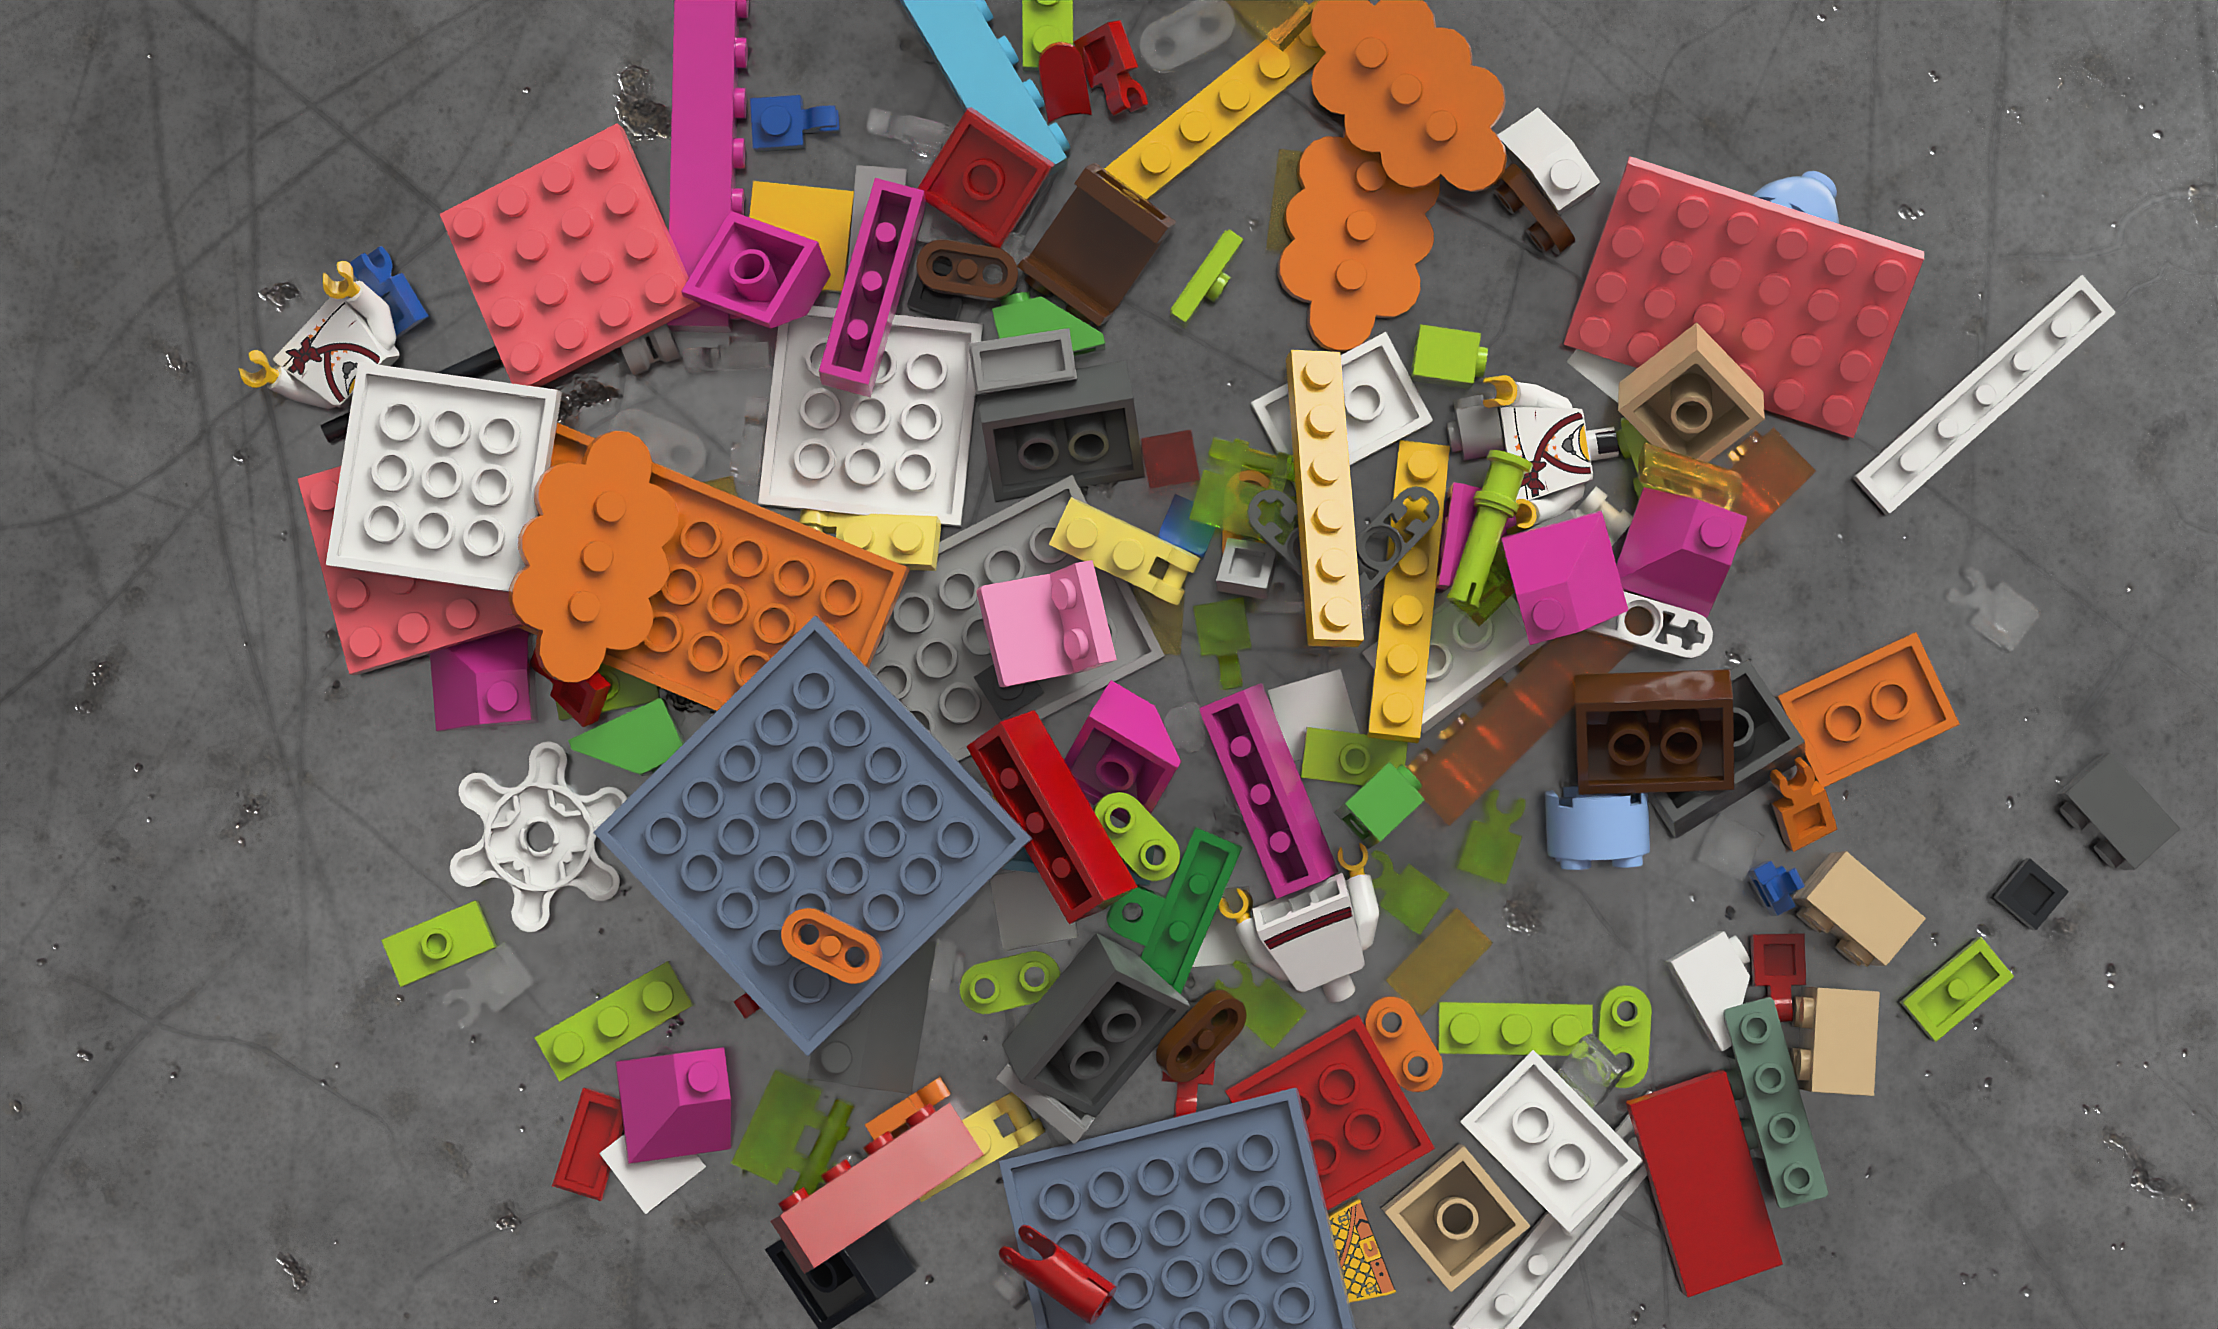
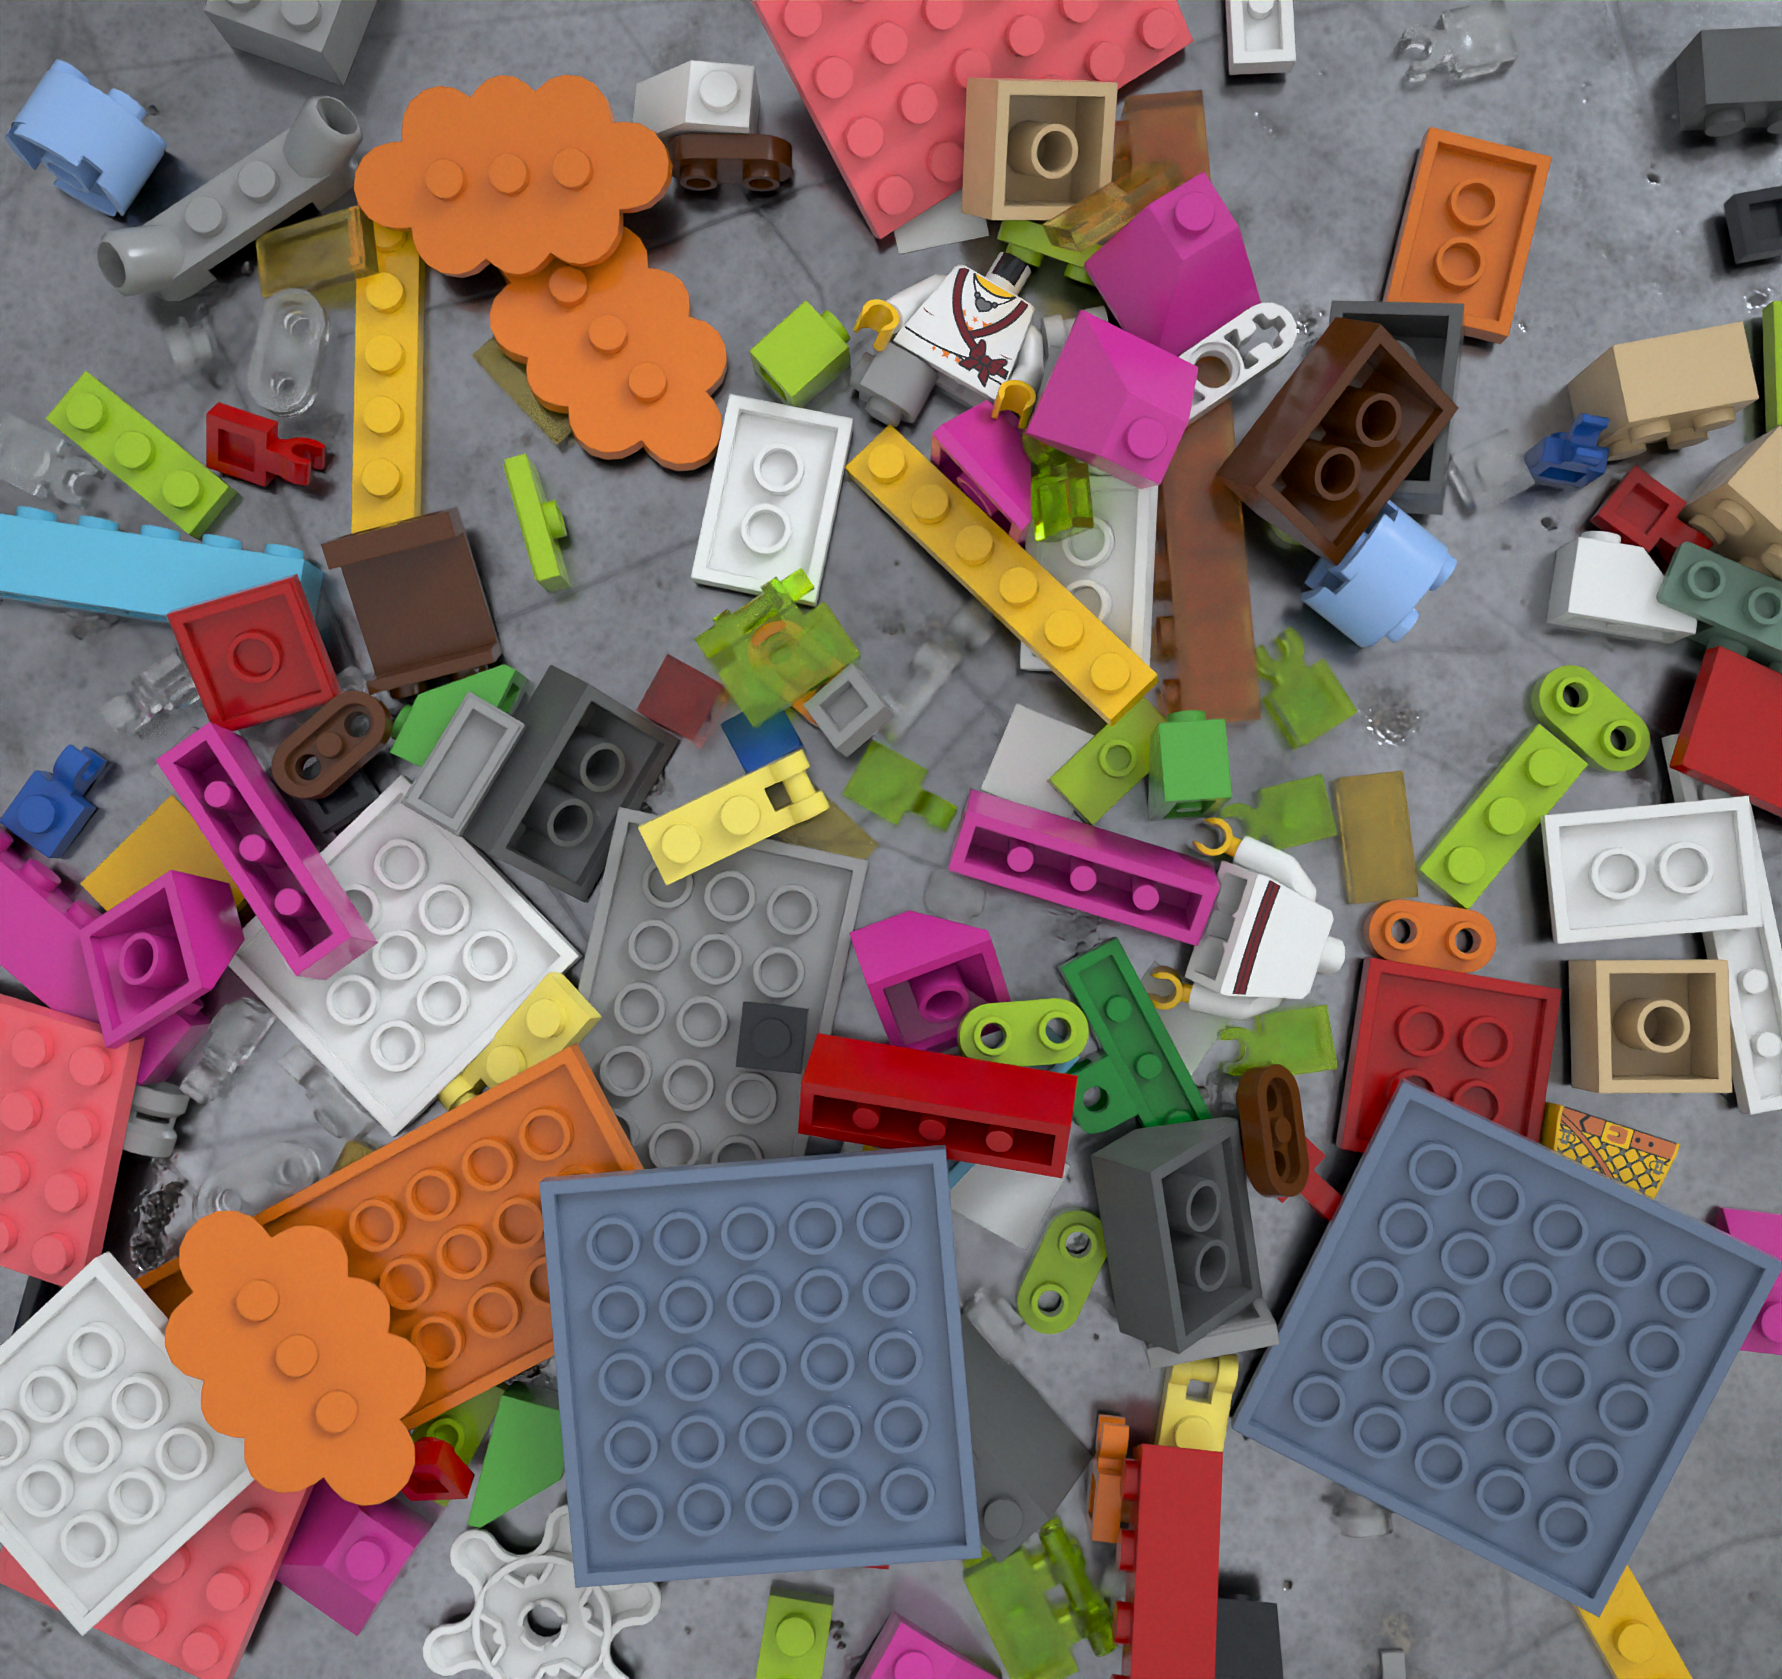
camera: 45 degrees left, 0 degrees up
orange plate [781,908,882,984] -> none
bright pink bracket [977,560,1117,688] -> none
red piece [999,1225,1117,1325] -> none
red piece [1038,42,1092,123] -> none
dark grey beam [1246,486,1440,601] -> none
yellow plate [1286,350,1364,647] -> none
lime pin [1446,450,1533,609] -> none
clear plate [1557,1033,1628,1108] -> none
orange plate [1770,757,1838,852] -> none

